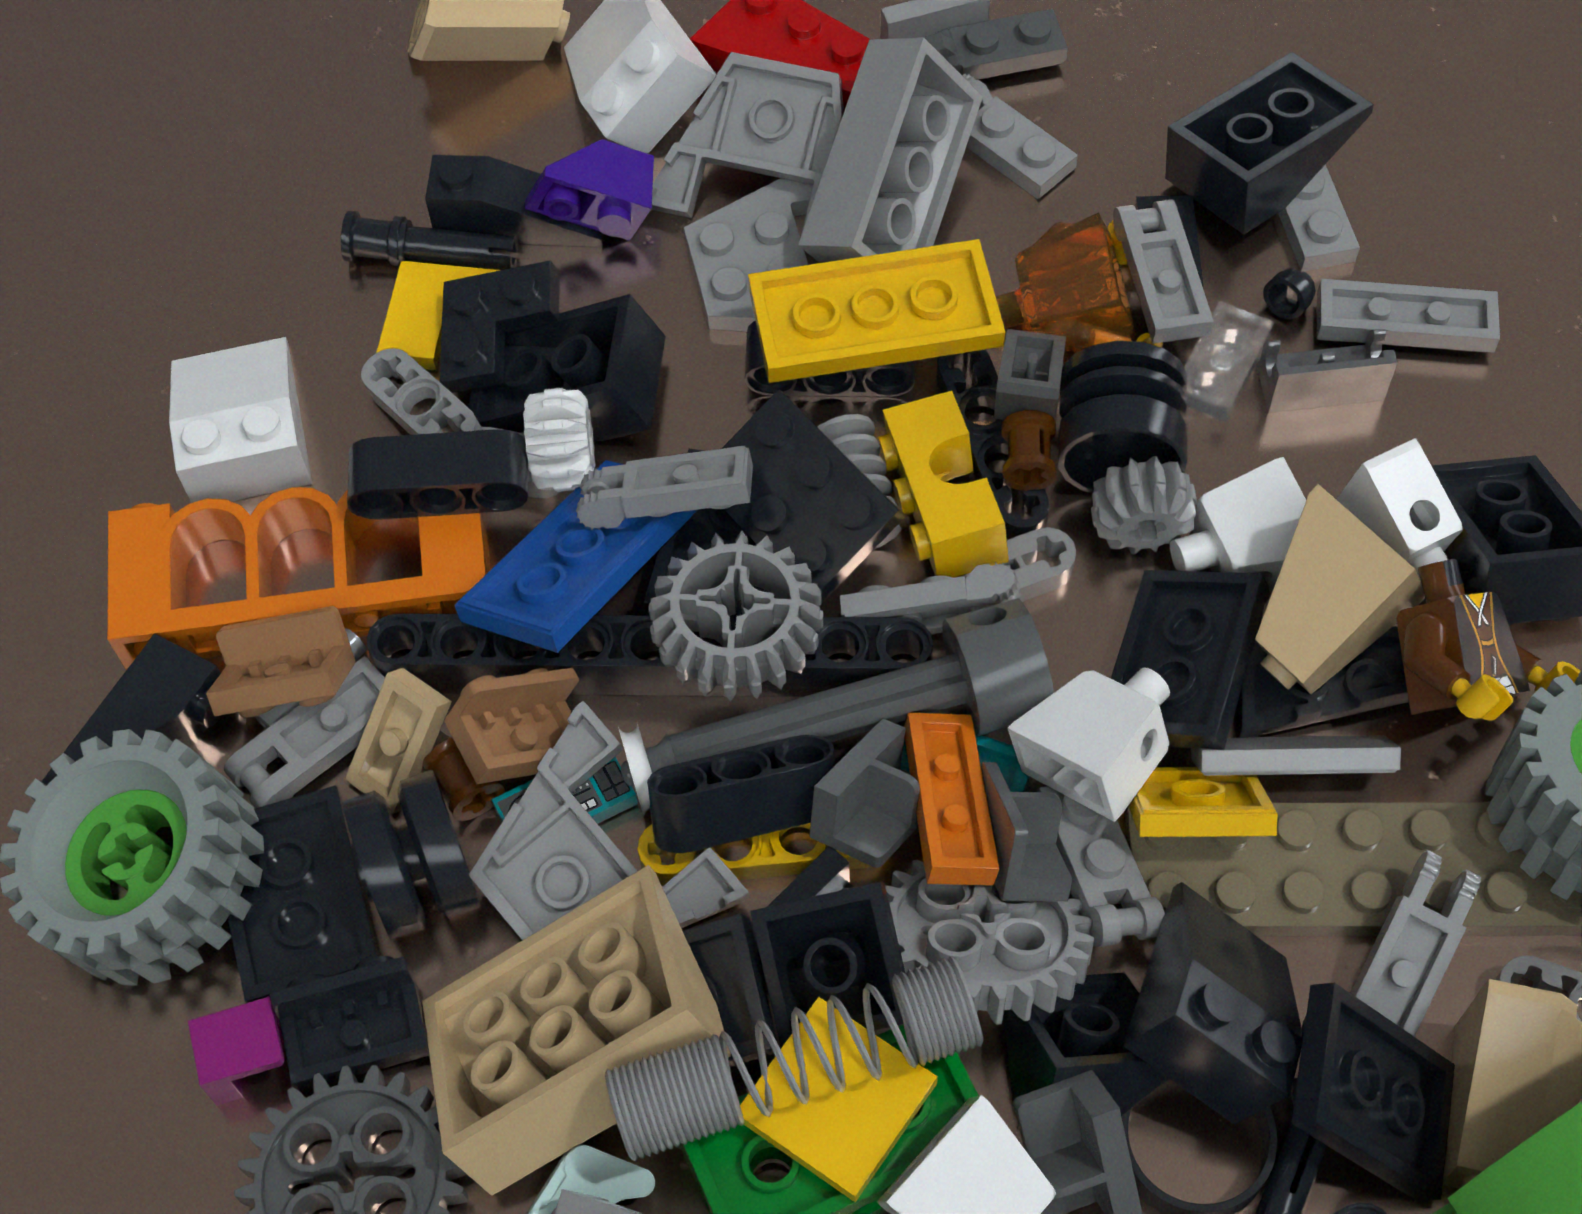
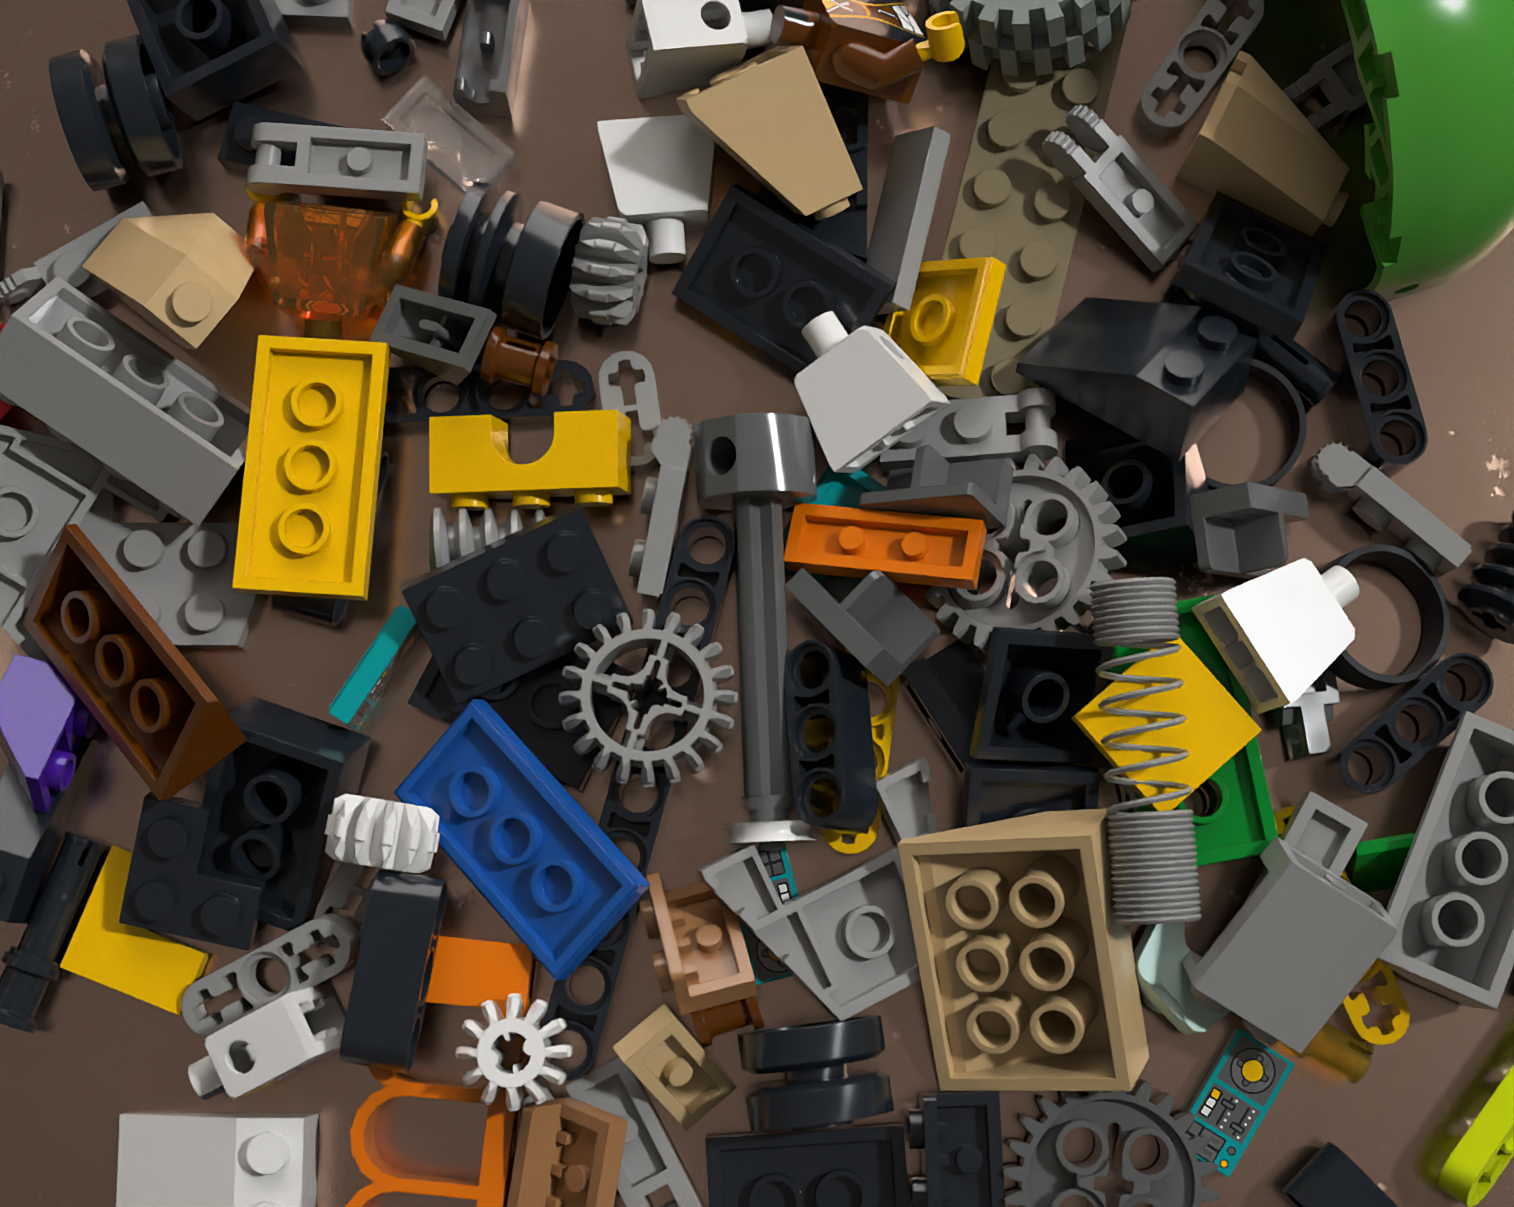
camera: 80 degrees left, 20 degrees up
light grey hinge [576,446,753,530] -> none
none -> reddish brown slope [22,524,247,801]
none -> black wheel [48,34,183,192]
none -> tan slope [81,213,262,349]
none -> white torso [188,982,346,1101]
none -> teal tile [328,604,422,731]
none -> white gear [456,993,573,1111]

